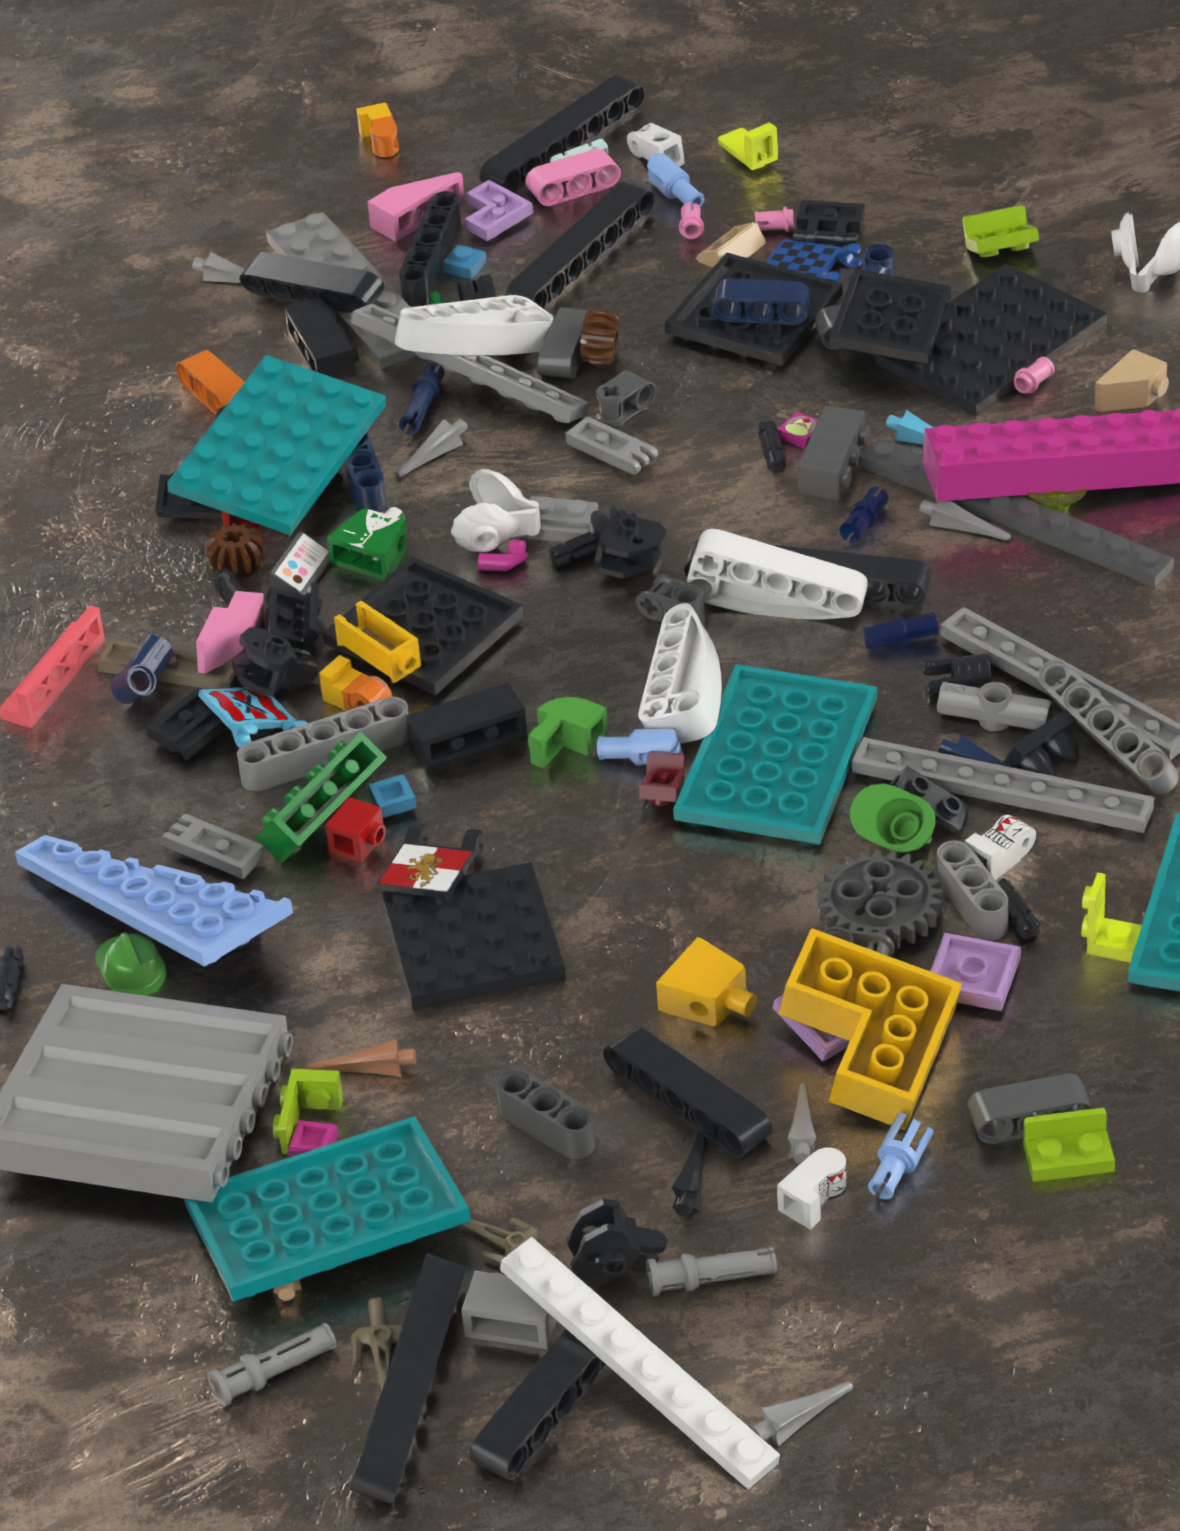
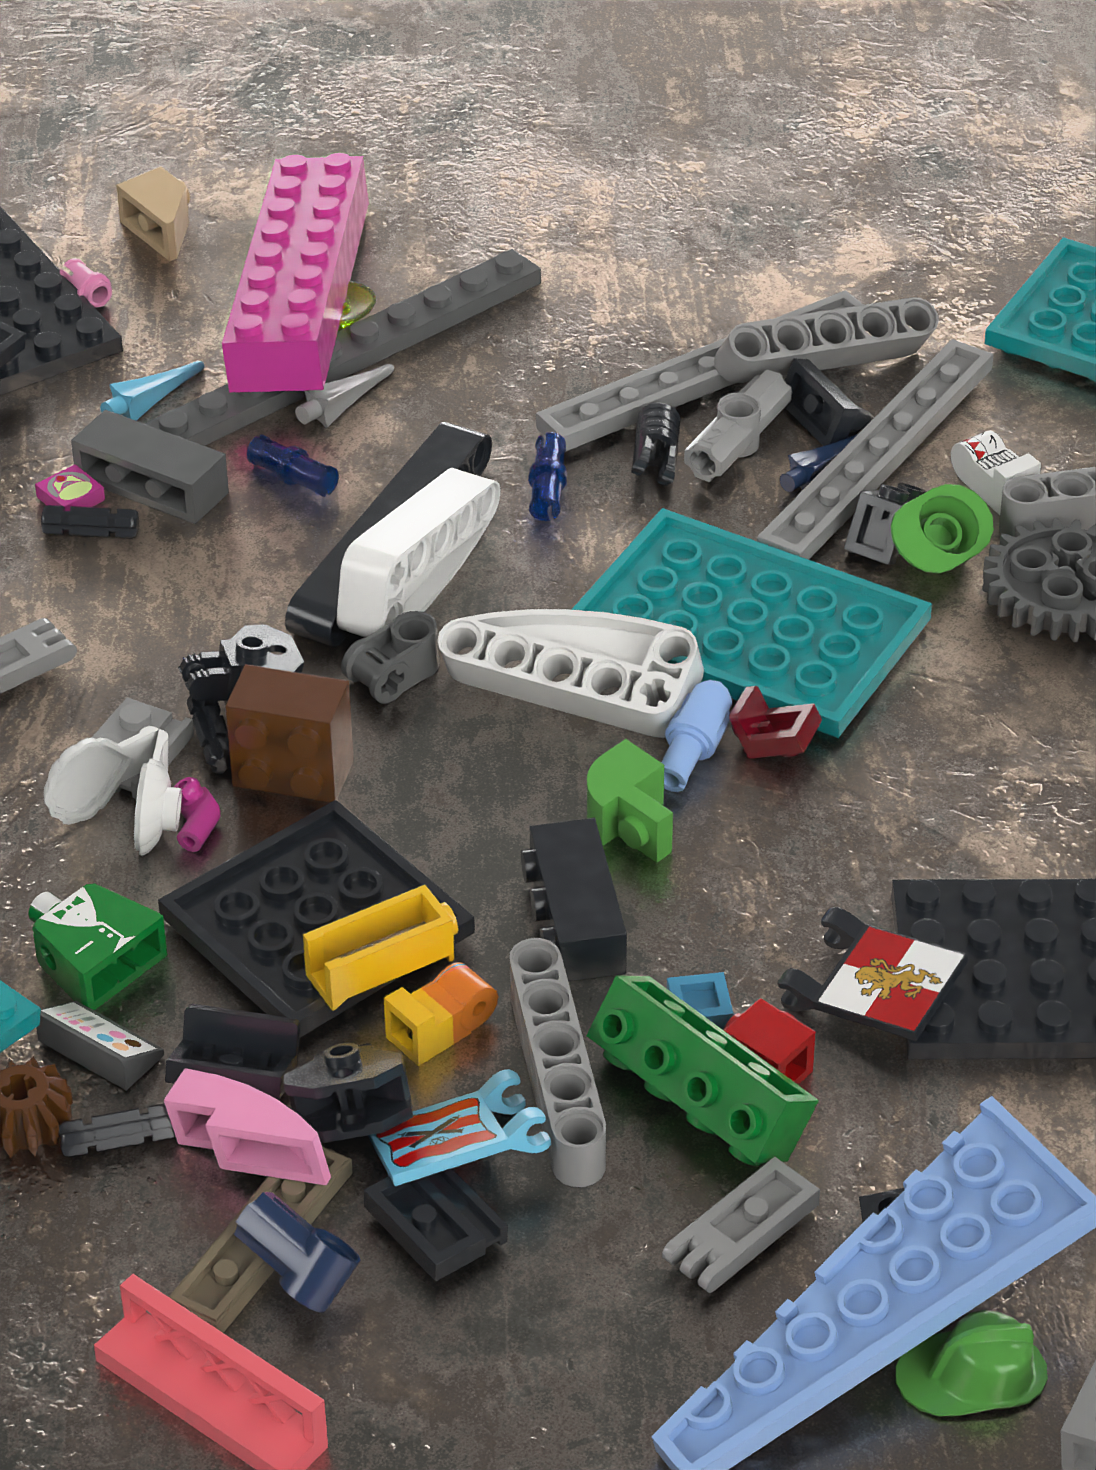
camera: 80 degrees left, 0 degrees up
none -> reddish brown brick [226,664,354,802]

